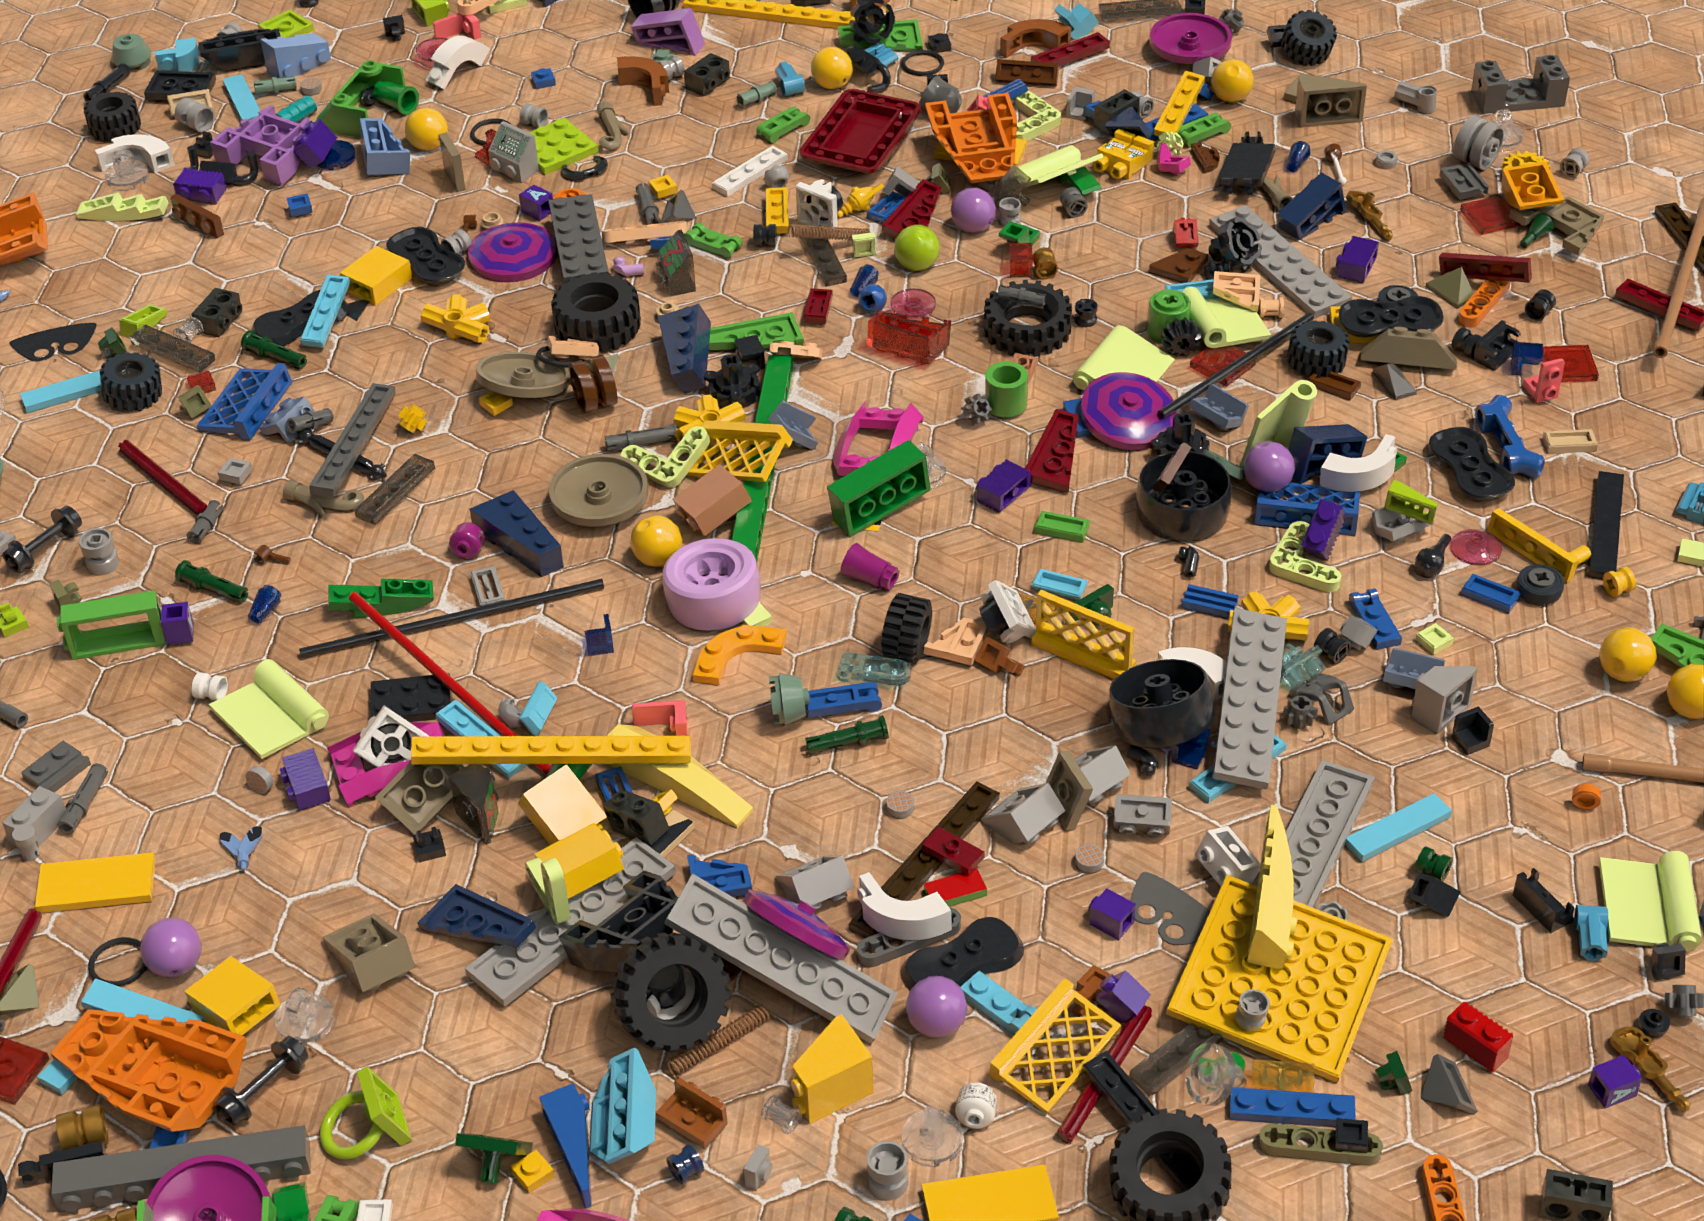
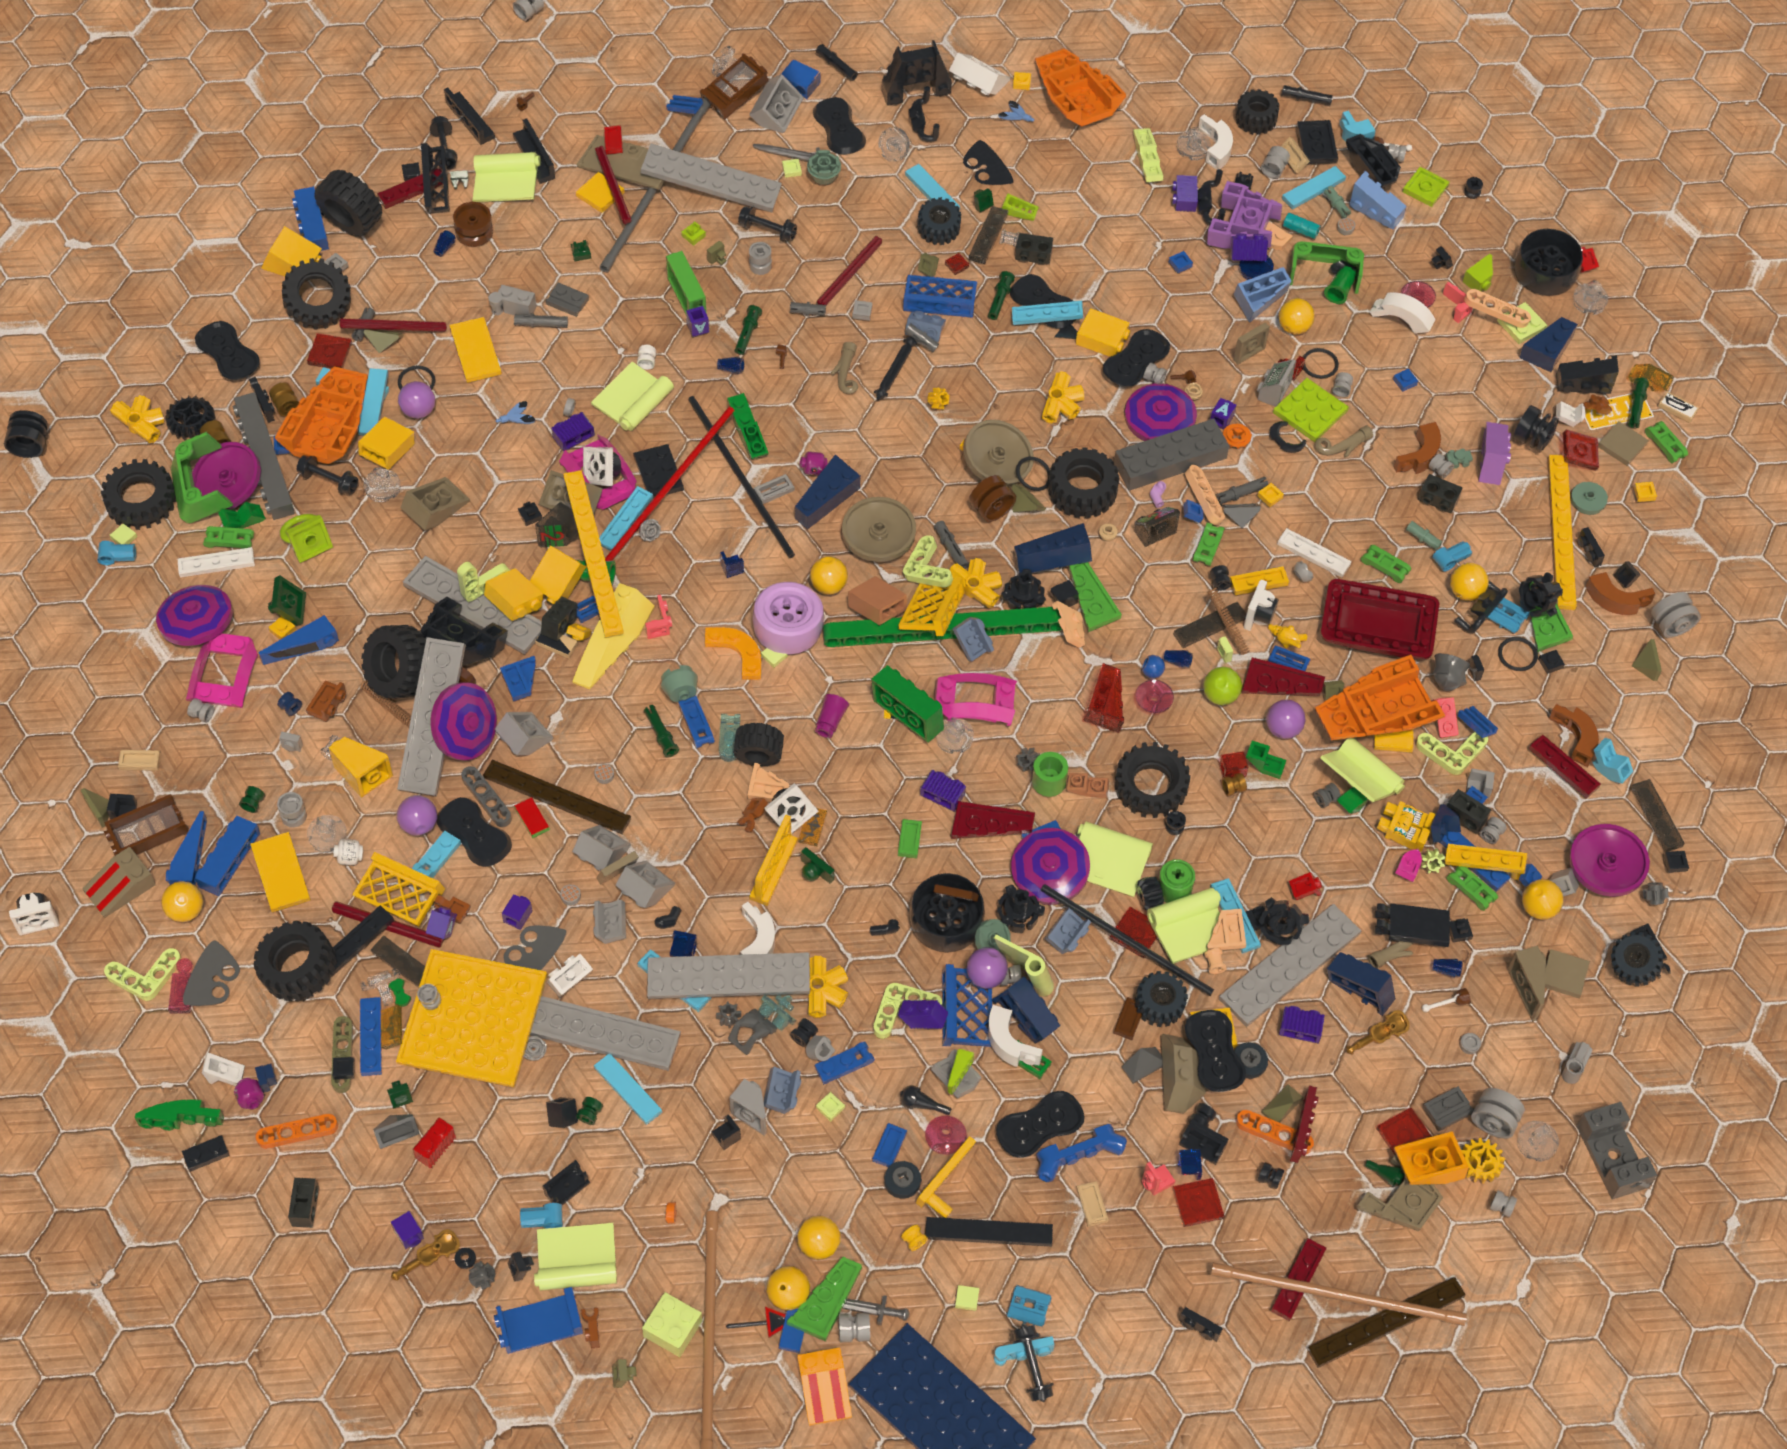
camera: 75 degrees right, 15 degrees up
sand green cone [111,34,151,70] -> none
reddish brown plate [170,194,224,239] -> none
dark grey plate [309,383,396,497] -> none
clear smoke plate [354,454,435,525] -> none
dark blue wing [417,884,537,948] -> none
medium azure tile [519,681,557,736] -> none
light nougat wing [548,336,599,360] -> none
medium azure wedge [590,1048,656,1164] -> none
dark red plate [803,288,833,324] -> none
white arch [857,872,952,940] -> none
light grey panel [882,166,918,196] -> none
dark red plate [922,827,985,875] -> none
clear smoke plate [989,164,1032,209] -> none
reddish brown plate [995,59,1059,86] -> none
dark grey pin [998,285,1046,309] -> none
light grey wheel [999,197,1021,227] -> none
medium azure tile [1031,569,1088,601] -> none
black wheel [1109,659,1215,748] -> none
reddish brown wing [1149,248,1208,283] -> none
blue tile [1181,584,1239,618] -> none
reddish brown tile [1191,143,1220,173] -> none
light yellow wedge [1247,805,1297,970] -> none

